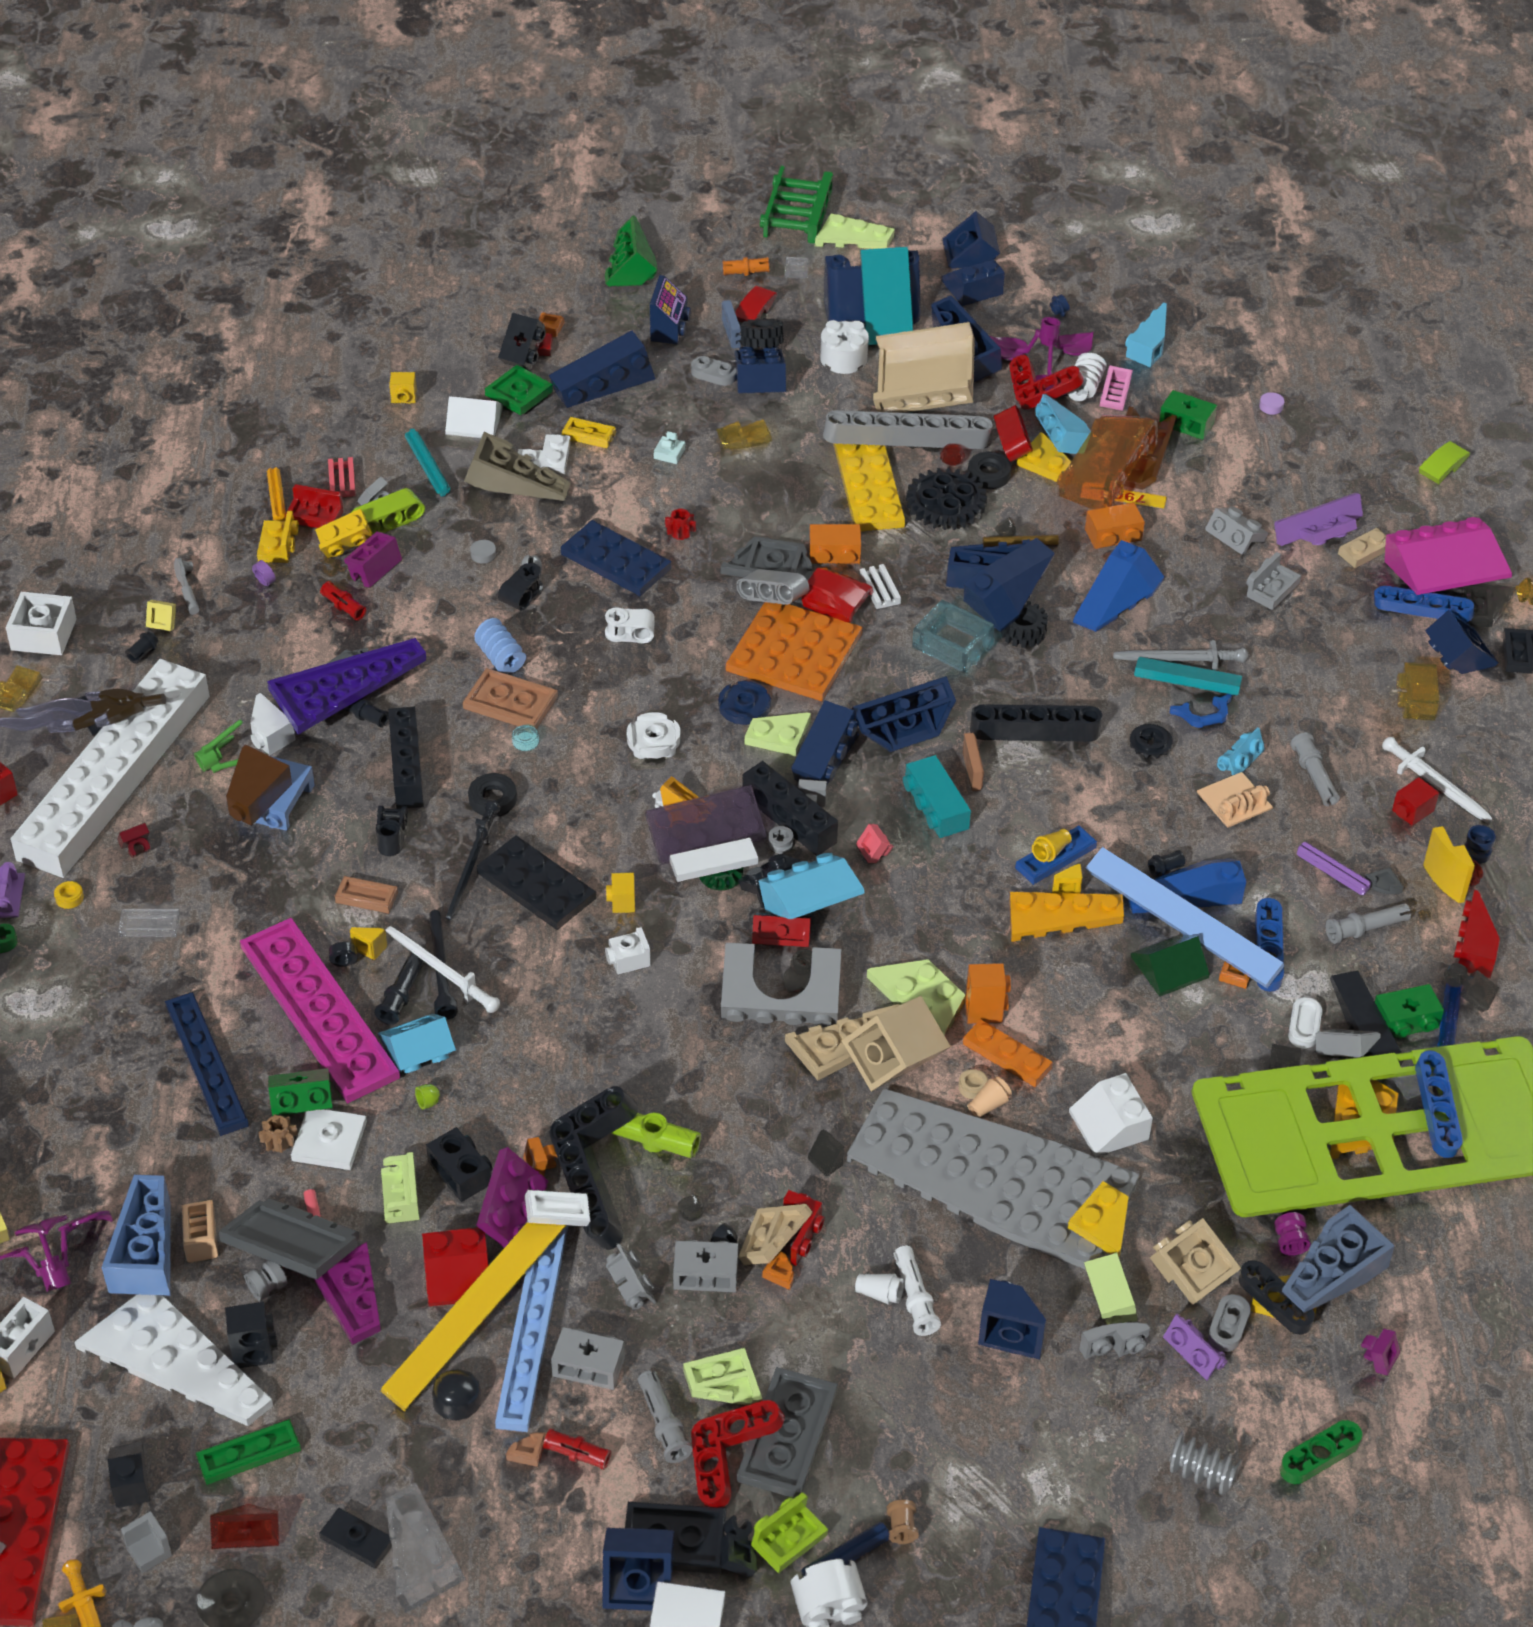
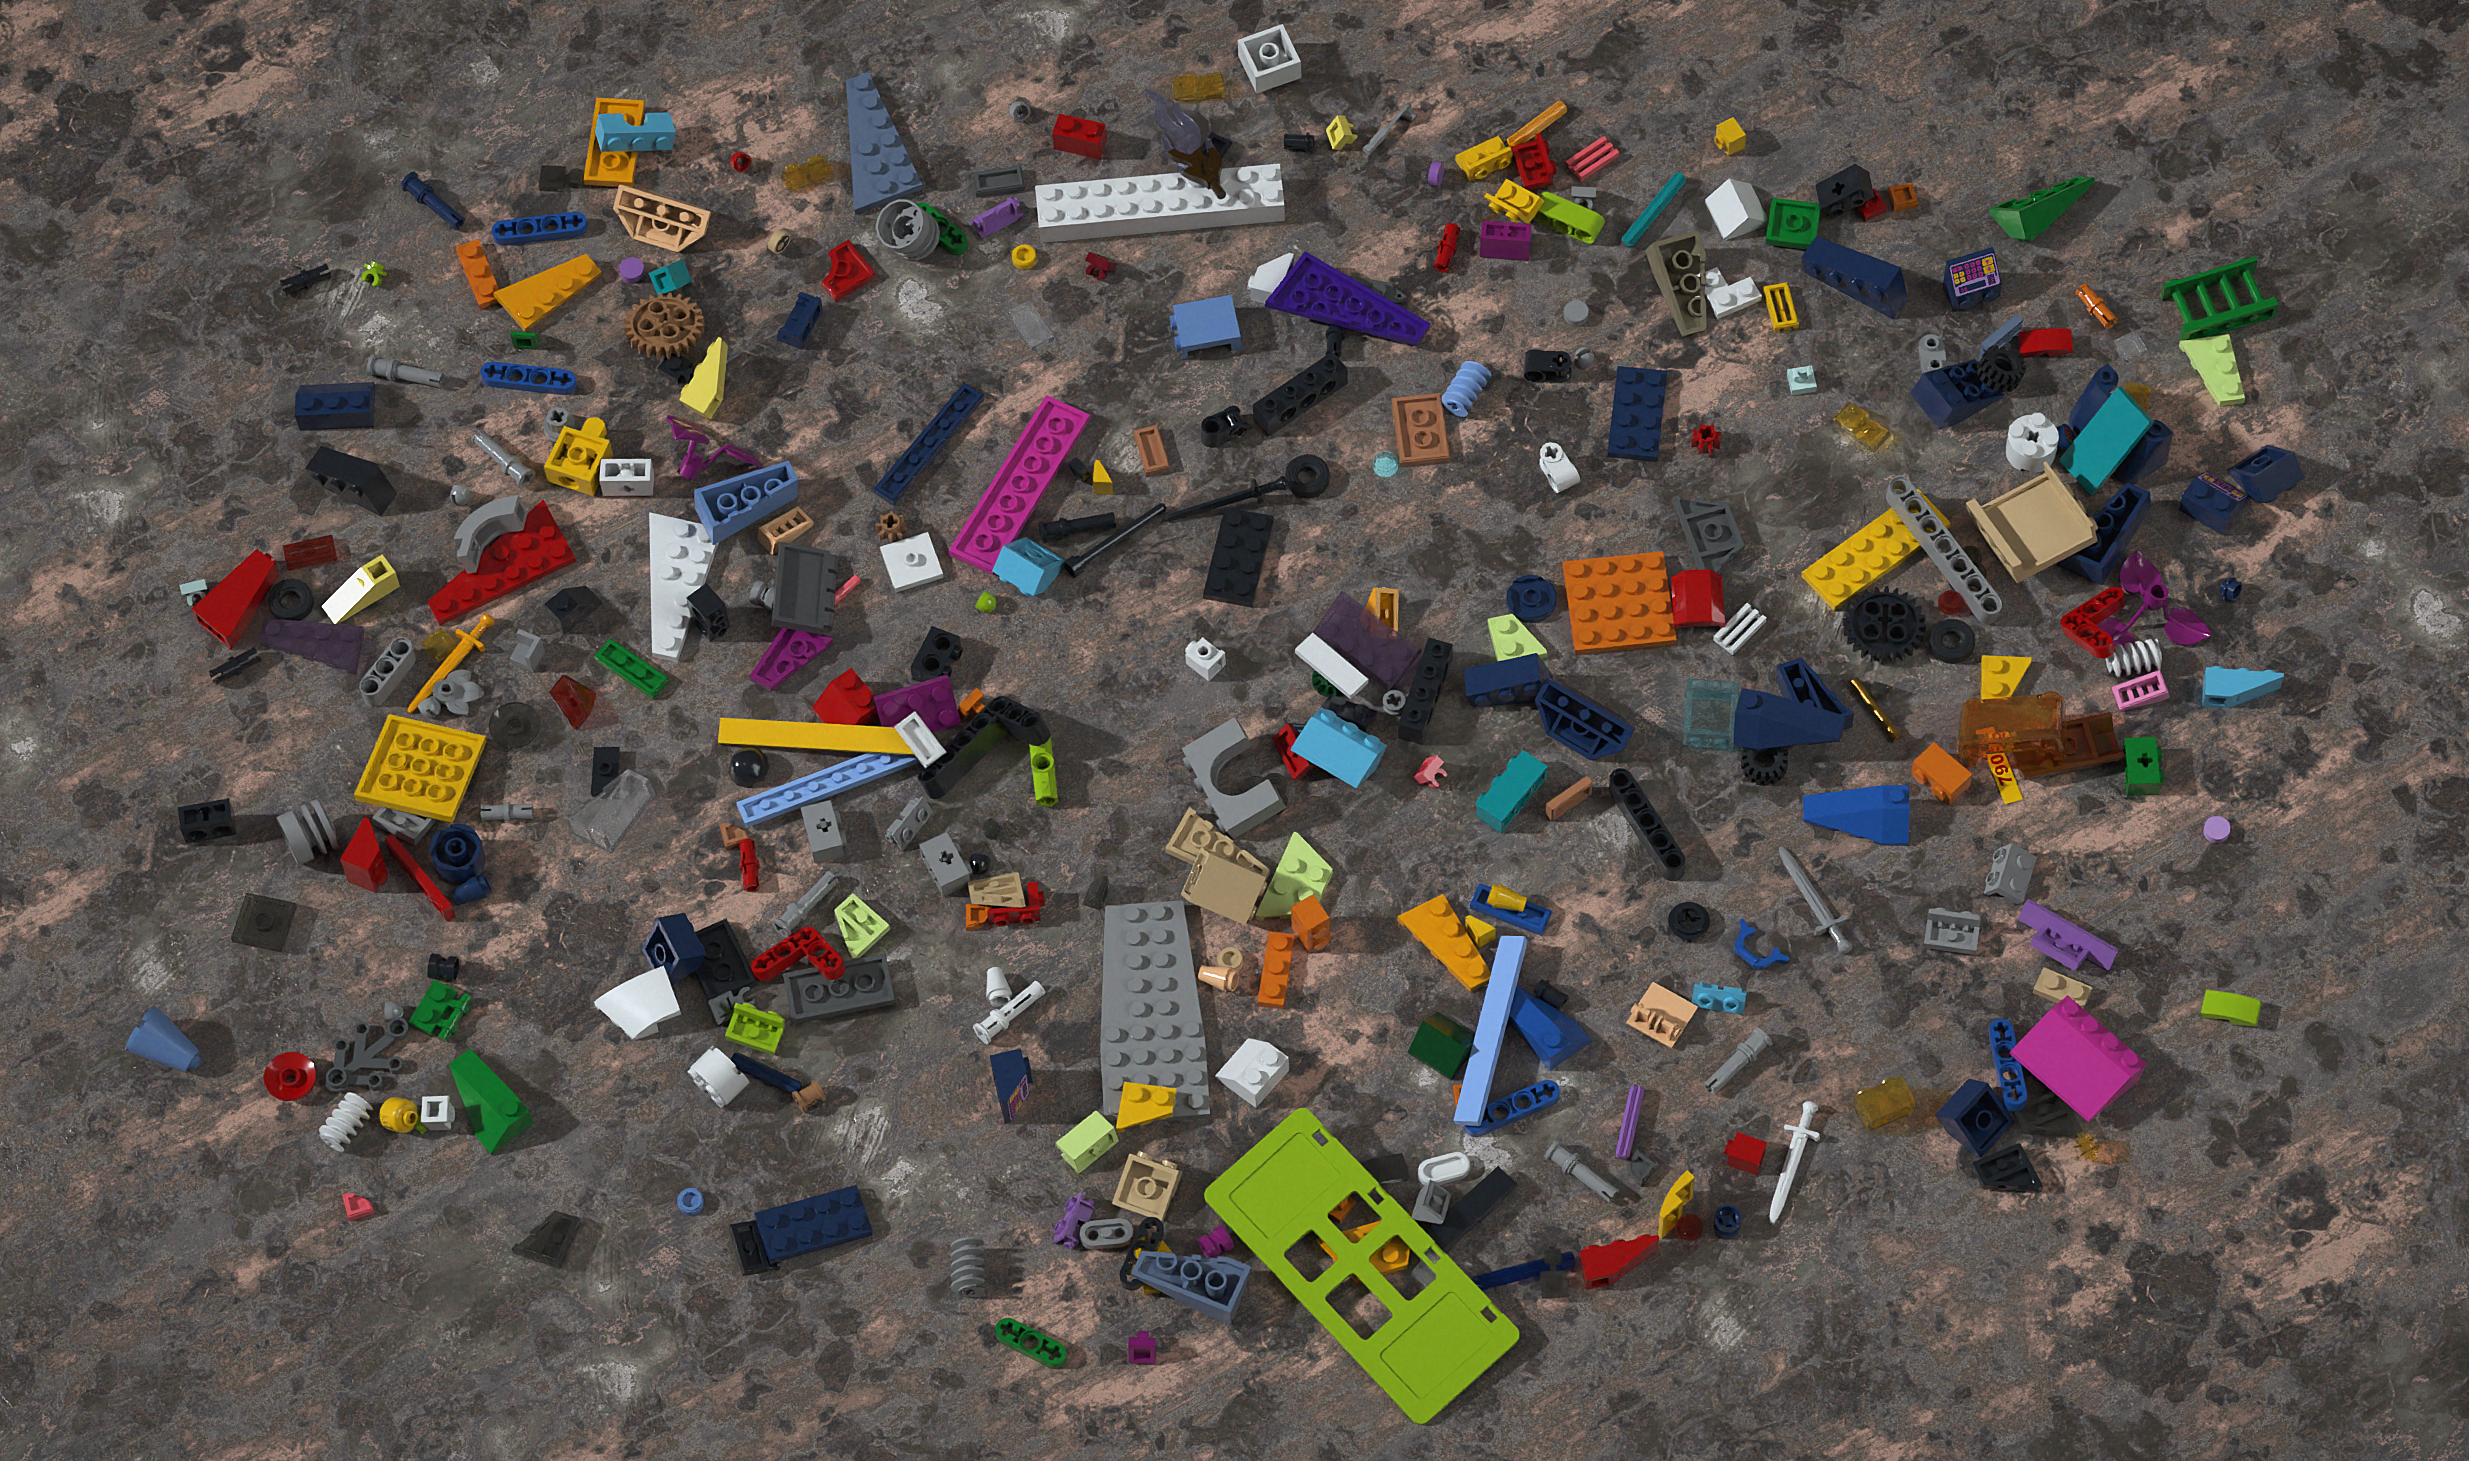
camera: 65 degrees right, 15 degrees up
bright green plant [194,720,243,773] -> none
reddish brown slope [226,744,292,826] -> none
green brick [268,1068,332,1116] -> none
yellowish green hinge [381,1152,419,1224] -> none
white sword [386,926,500,1013] -> none
yellow plate [606,873,635,913] -> none
white plate [627,712,680,759] -> none
light grey beam [736,569,809,604] -> none
light grey tile [798,779,827,806] -> none
orange brick [809,524,861,564] -> none
red beam [993,405,1033,462] -> none
medium azure slope [1035,394,1092,455] -> none
light grey slope [1079,1323,1150,1359] -> none
teal tile [1134,657,1242,695] -> none
green brick [1375,984,1444,1038] -> none
blue beam [1415,1050,1462,1158] -> none

